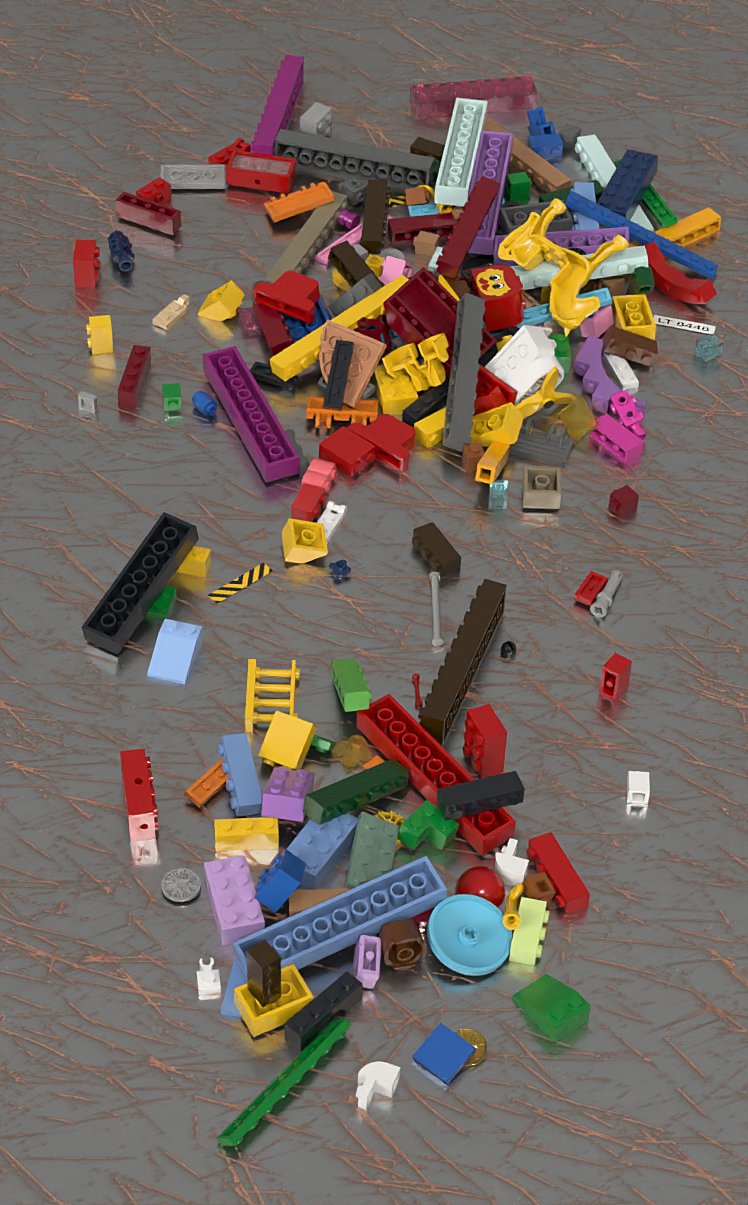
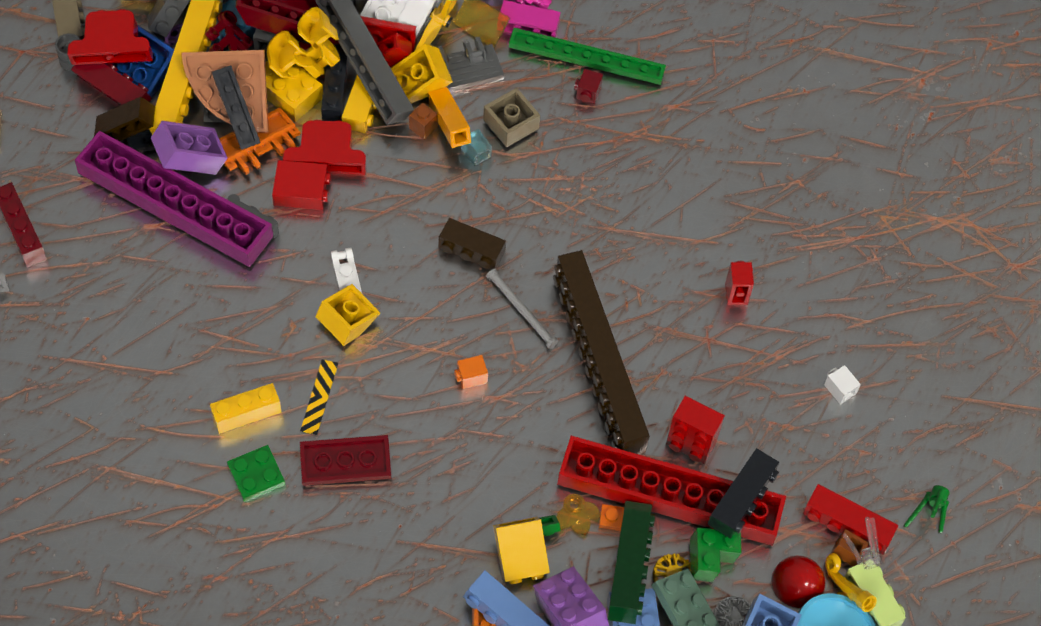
camera: 40 degrees left, 15 degrees up
black brick [82,512,199,655] -> none
light blue slope [147,619,203,684] -> none
green brick [162,383,182,412] -> none
blue brick [192,391,218,416] -> none
yellow slope [197,280,245,321] -> none
clear pink plate [237,307,262,336] -> none
yellow fence [245,659,300,732] -> none
red brick [291,483,327,522] -> none
coral brick [301,458,337,492] -> none
dark blue plate [329,560,351,578] -> none
bright green brick [331,658,372,712] -> none
red hinge [412,673,423,708] -> none
white brick [494,838,529,887] -> none
black hinge [501,641,517,658] -> none
red plate [574,571,608,606] -> none
light grey pin [590,570,623,617] -> none
none -> dark brown brick [94,97,155,141]
none -> medium lavender brick [151,121,227,175]
none -> dark red plate [300,435,392,486]
none -> orange brick [454,355,488,389]
none -> green plate [509,28,666,85]
none -> clear plant [843,517,882,569]
none -> green plant [904,485,950,533]

